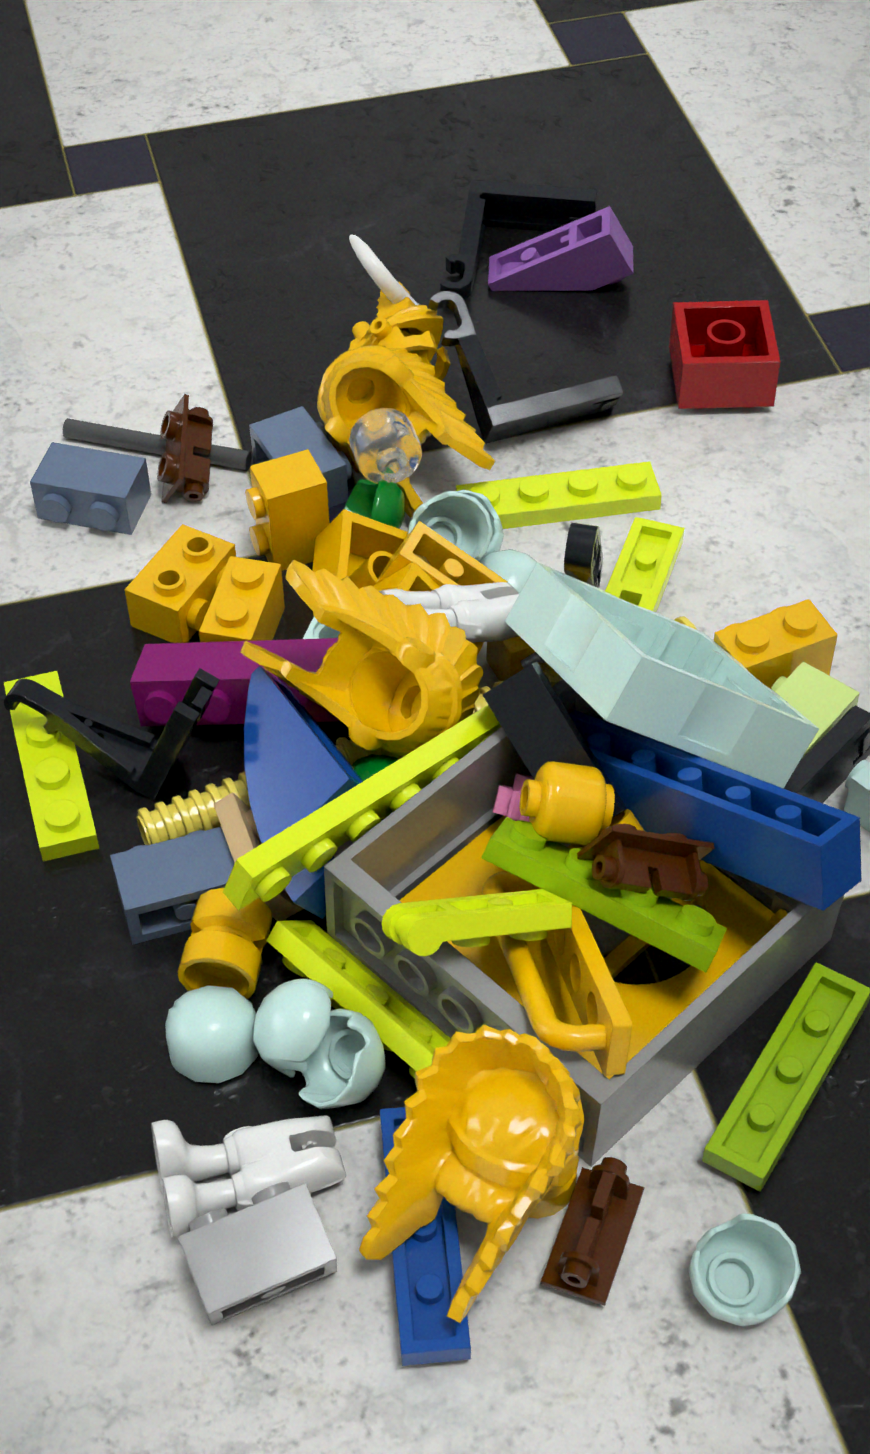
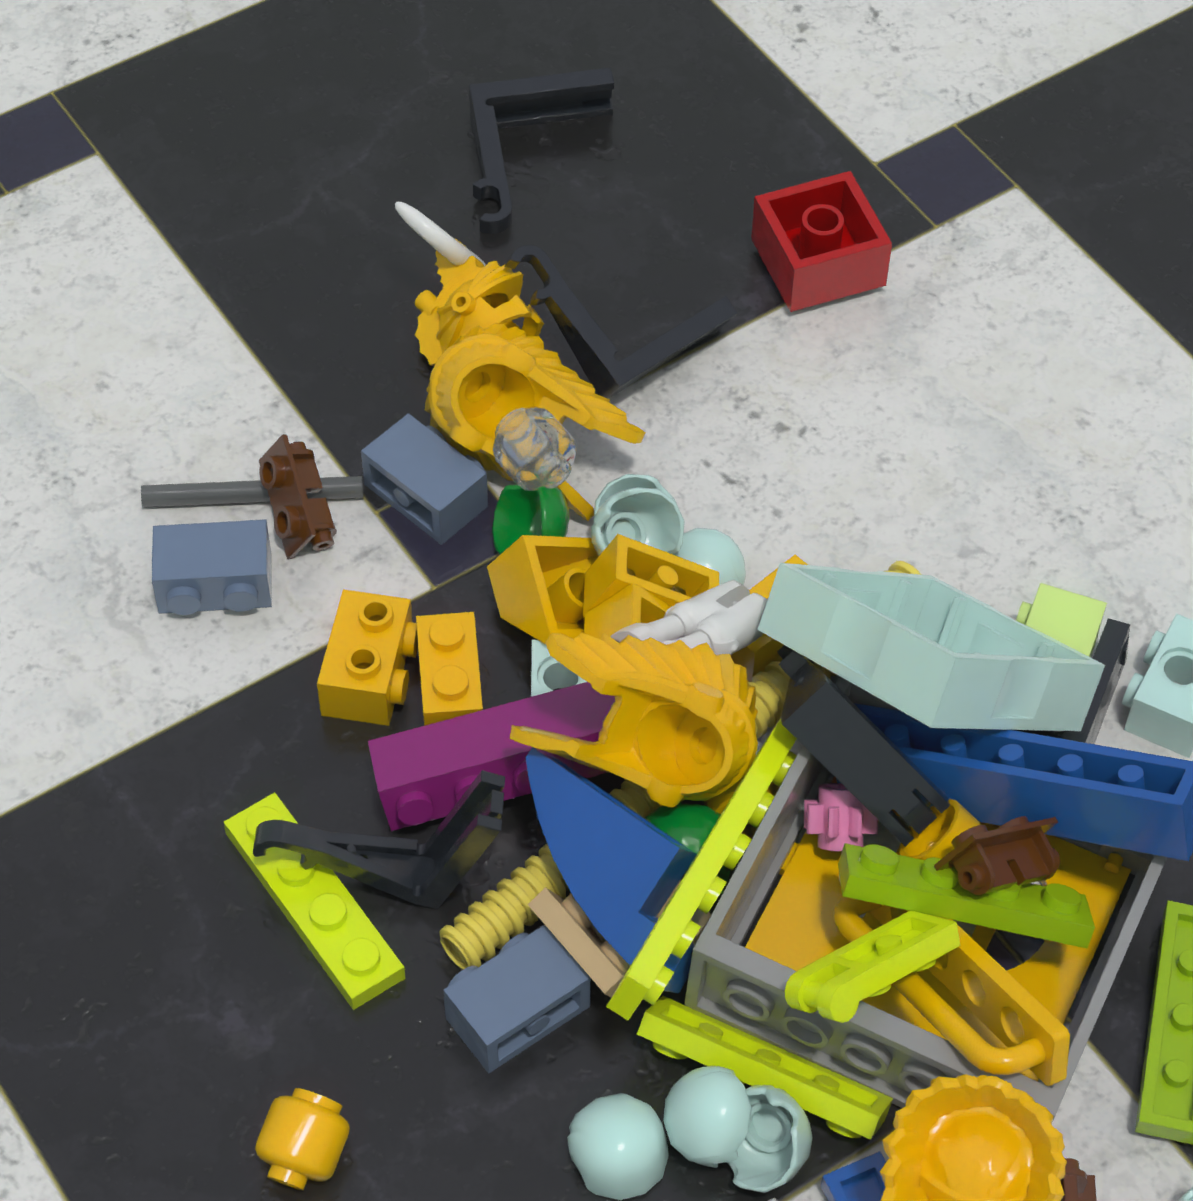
camera: 20 degrees left, 5 degrees up
yellow wheel [178,888,272,999] -> none
yellow brick [245,449,330,571] -> none
neon yellow plate [456,461,662,529] -> none
medium lavender slope [488,206,633,291] -> none
yellow head [520,761,615,845] -> none
black beam [564,522,603,588] -> none
neon yellow plate [605,517,685,612] -> none
yellow brick [714,599,838,689] -> none

